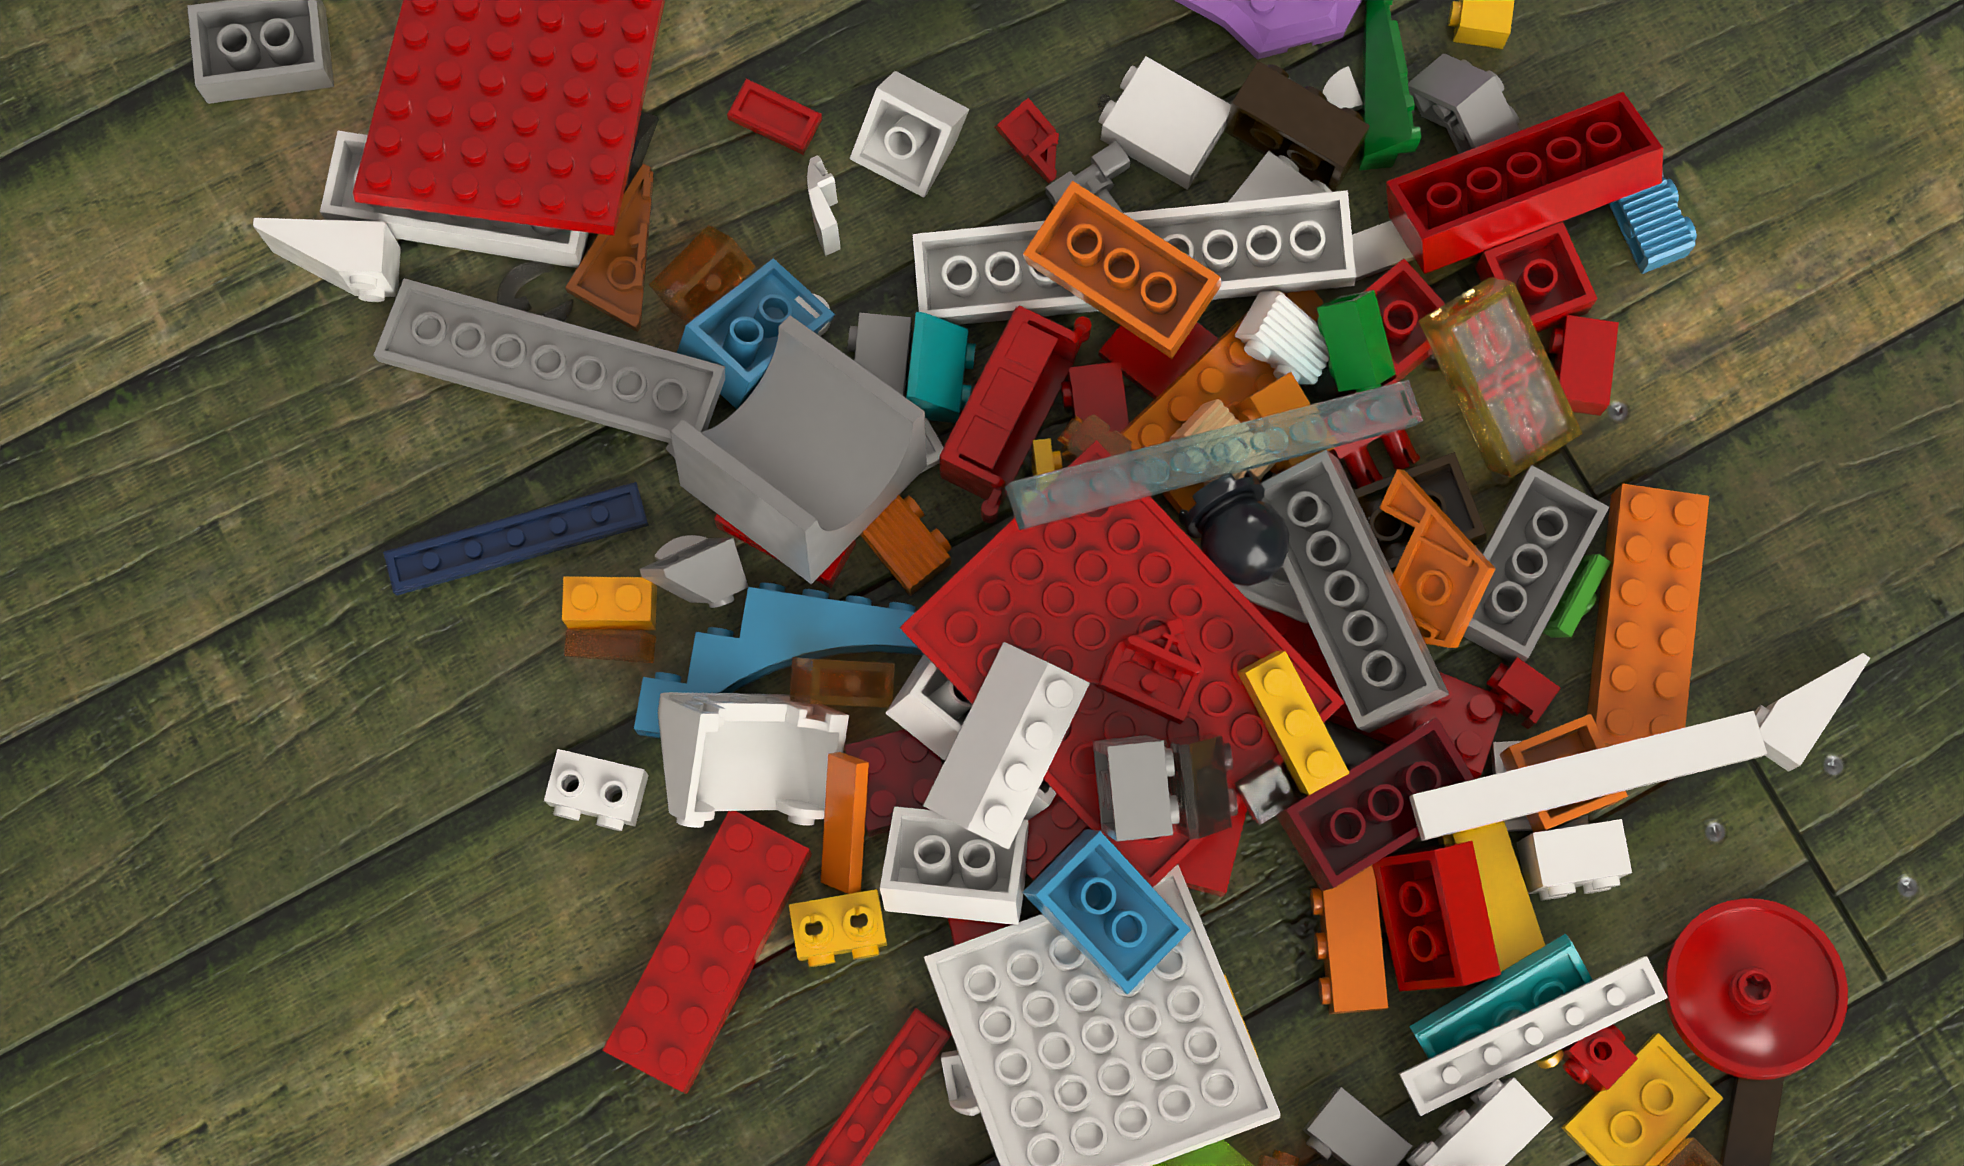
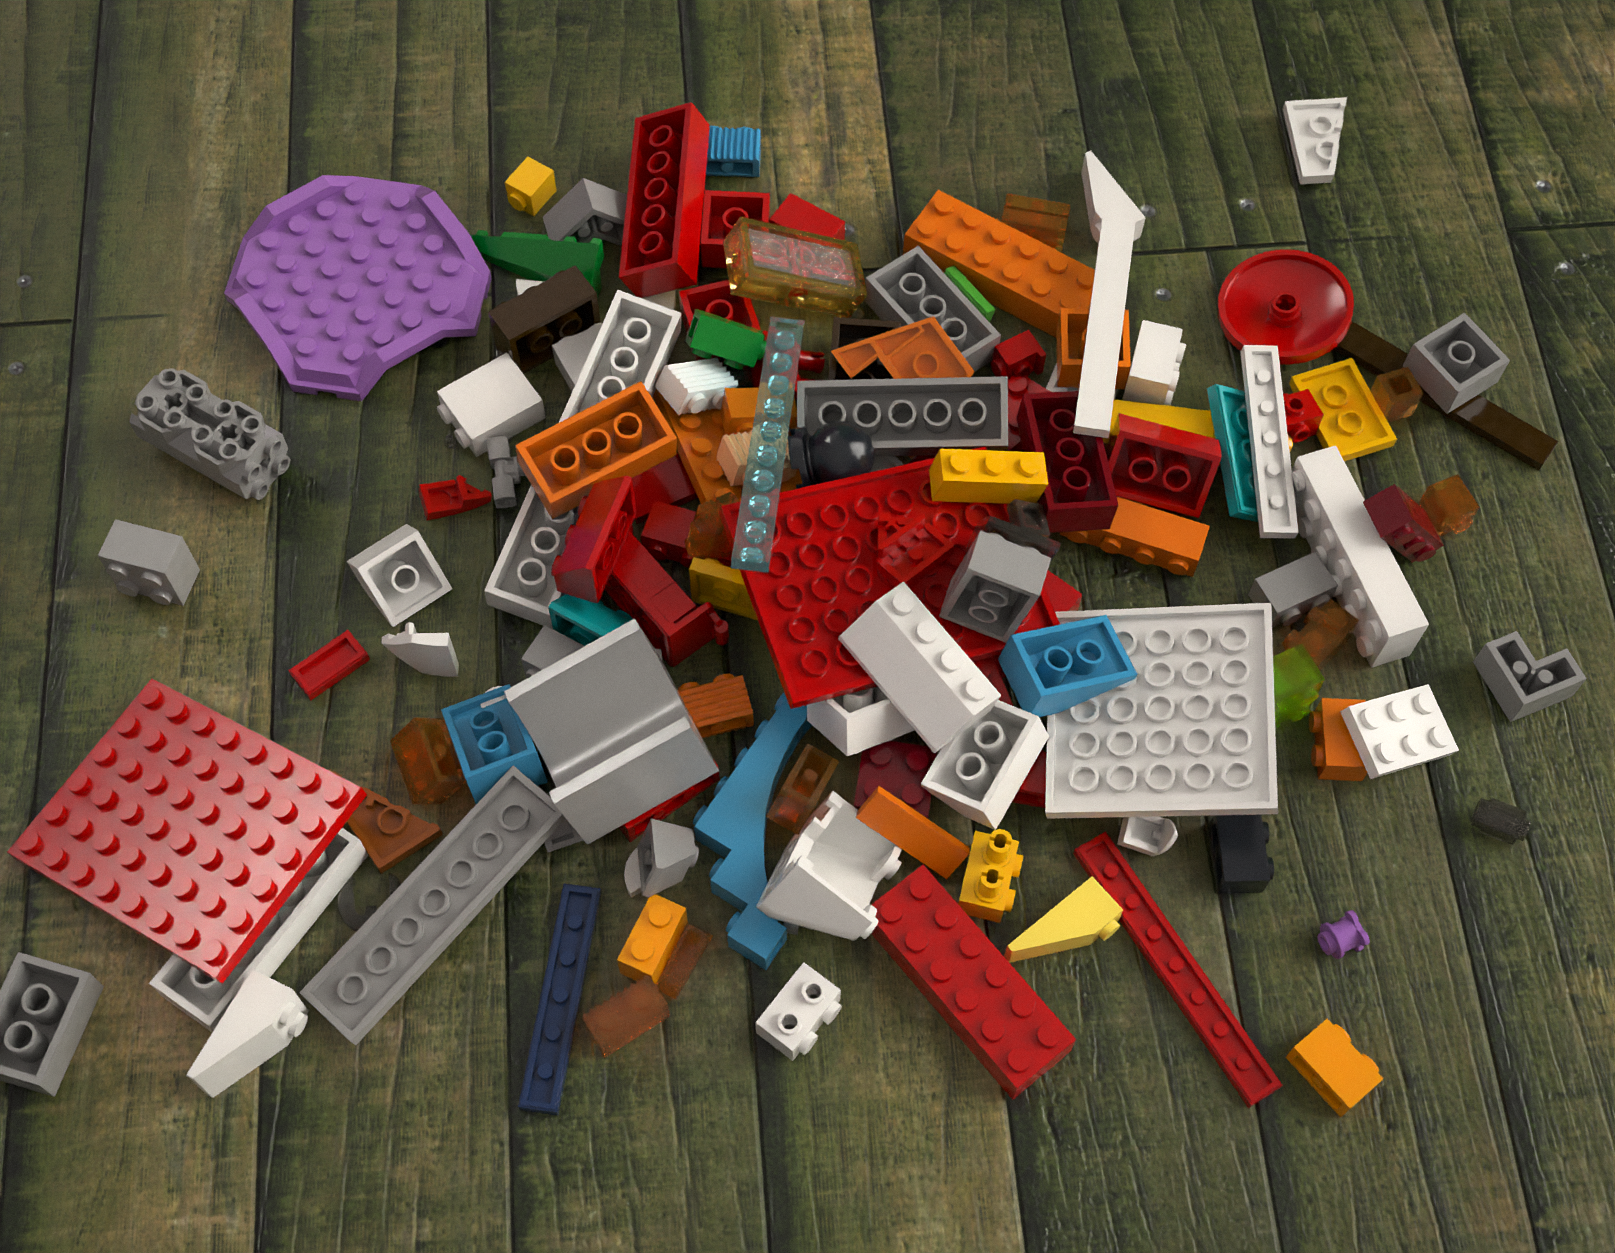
camera: 65 degrees left, 15 degrees down
none -> red slope [551,475,637,604]
none -> clear orange brick [583,975,670,1058]
none -> clear orange brick [1001,193,1071,251]
none -> light yellow slope [1004,877,1123,963]

